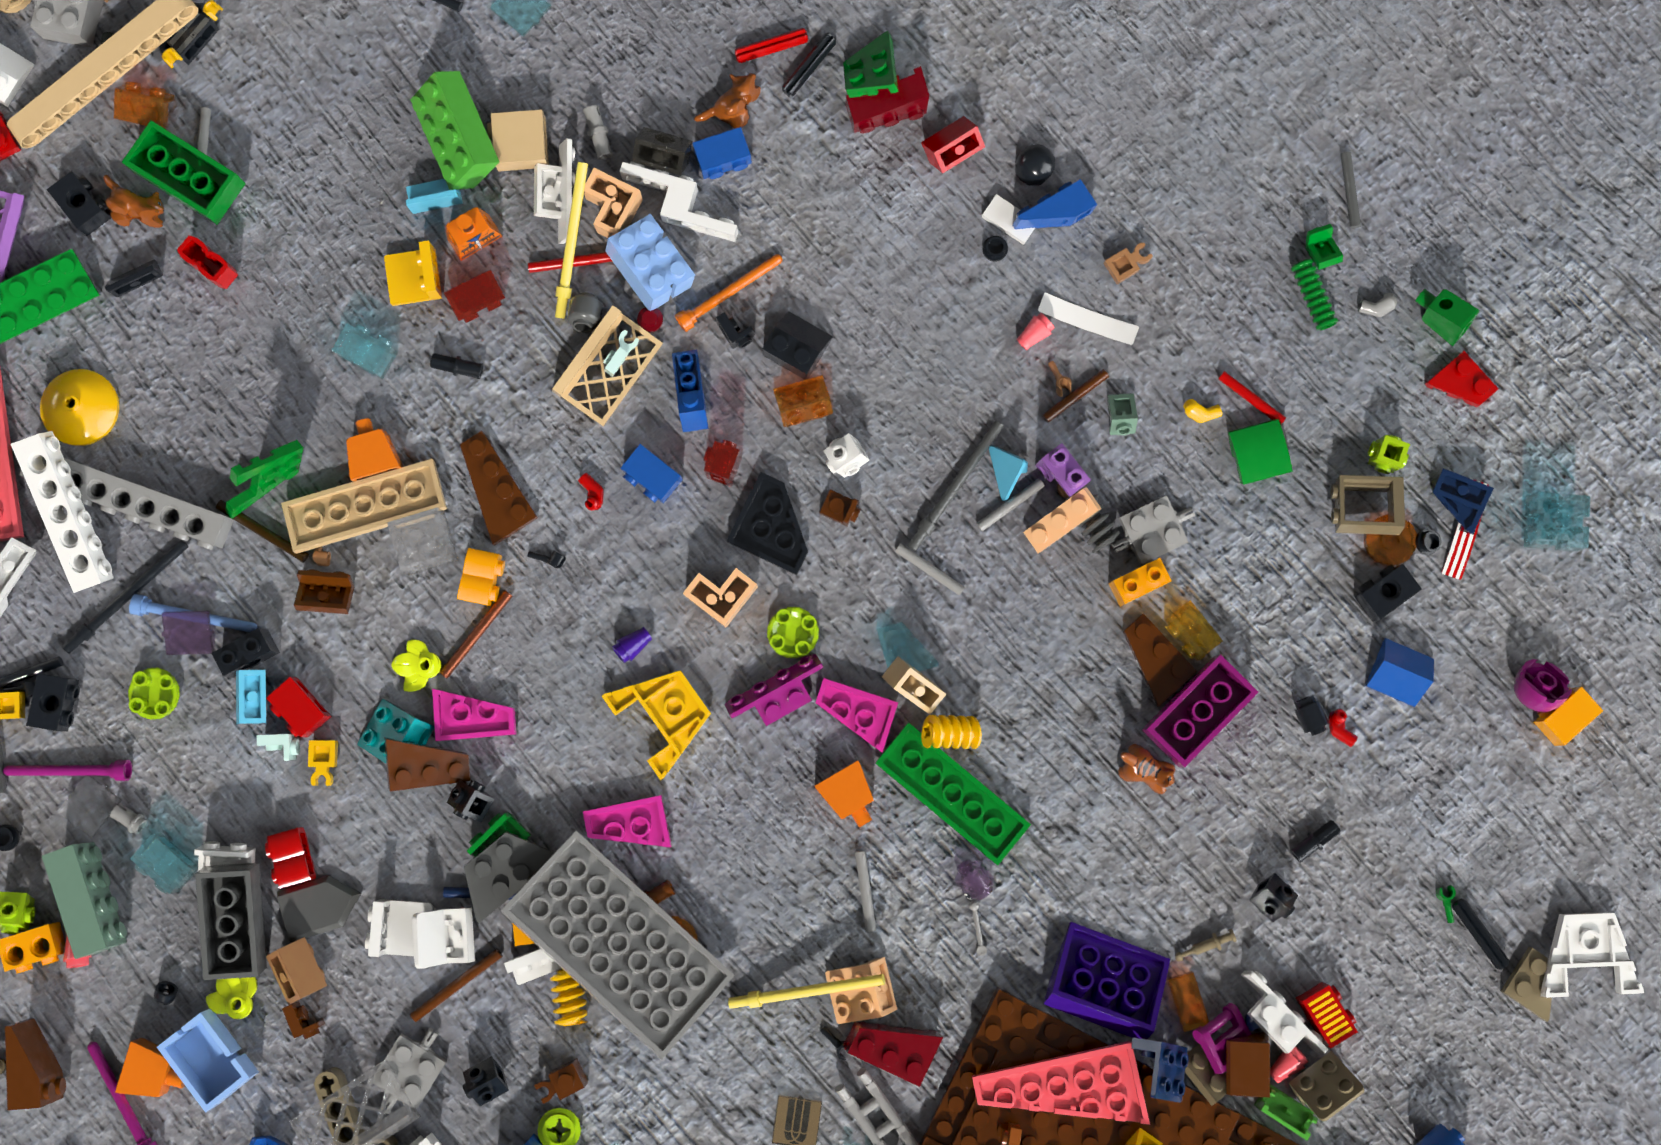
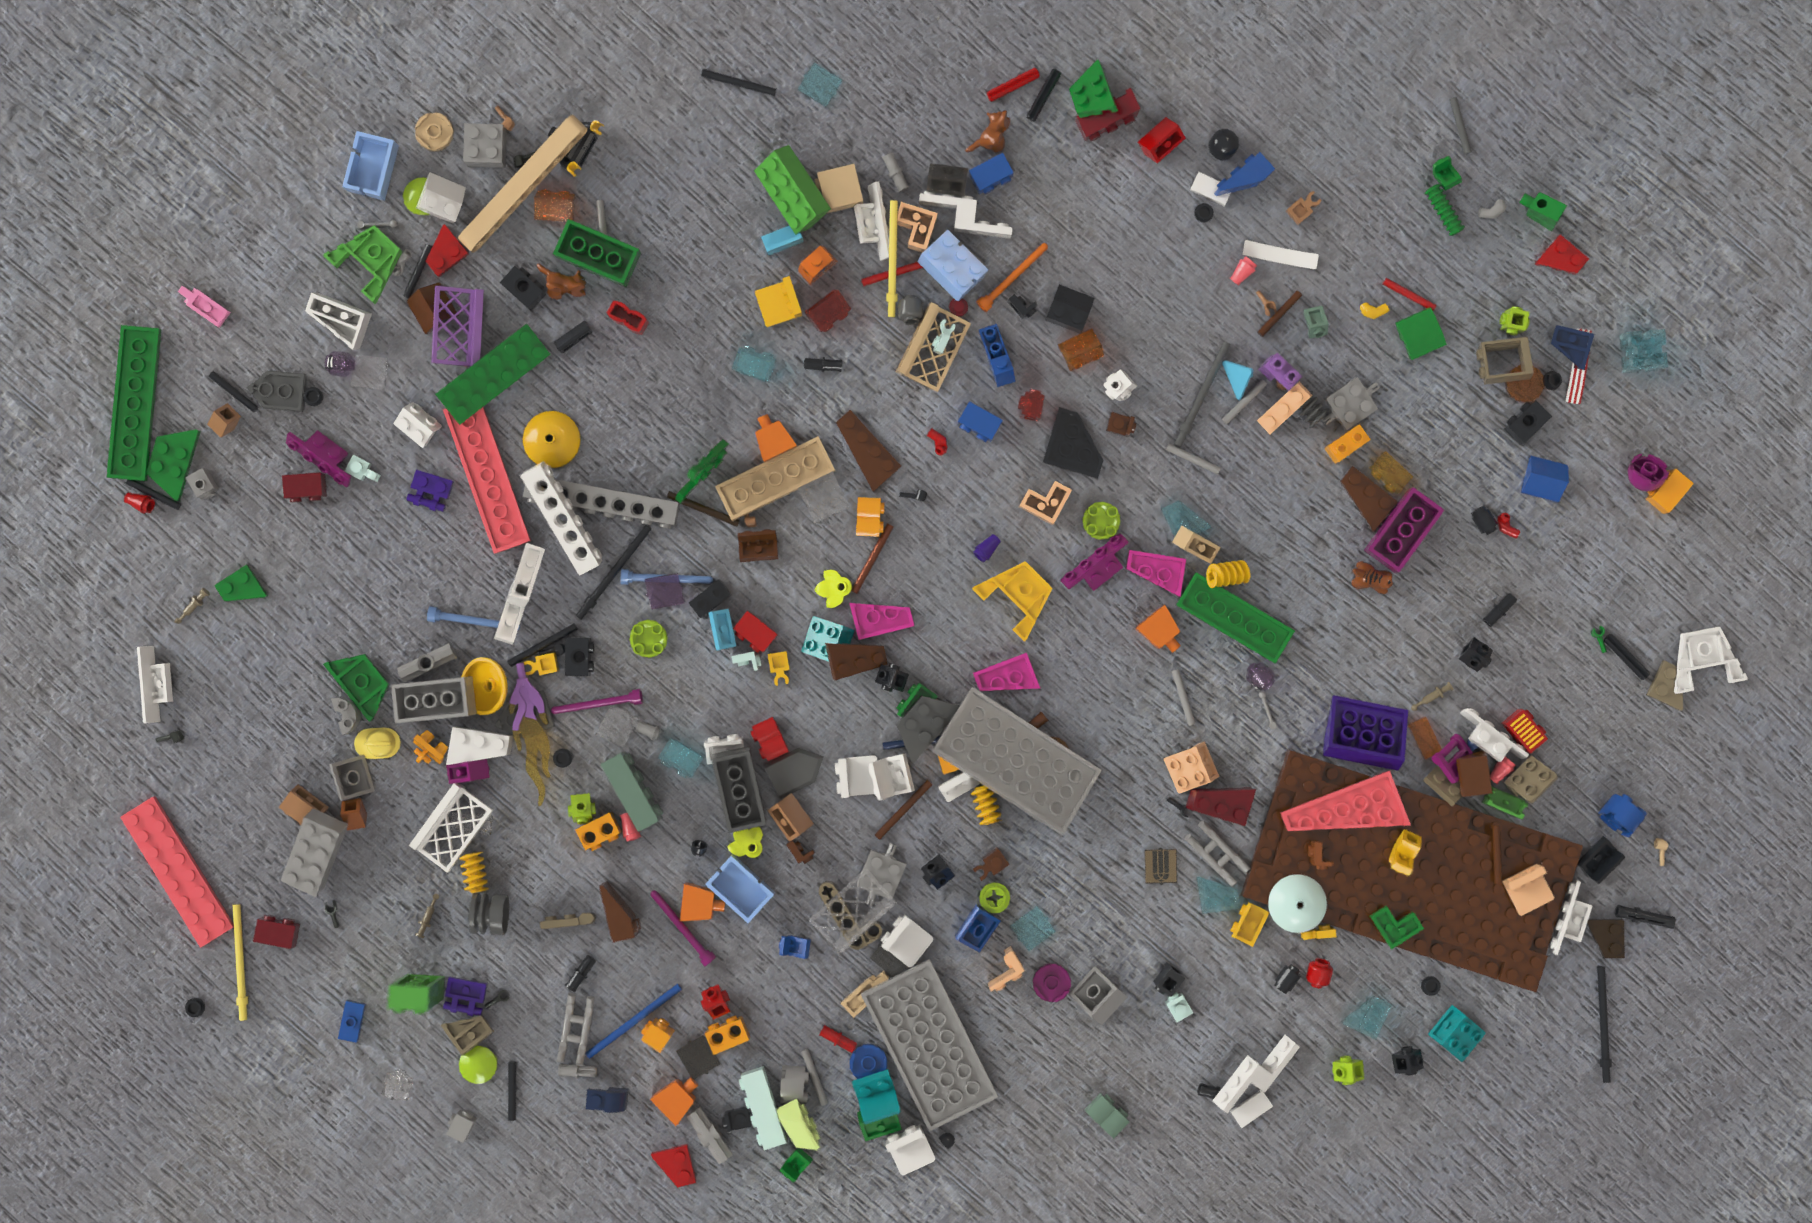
camera: 10 degrees left, 5 degrees up
light yellow bar [728,974,885,1009] -> none
dark blue bracket [1131,1038,1189,1103] -> none

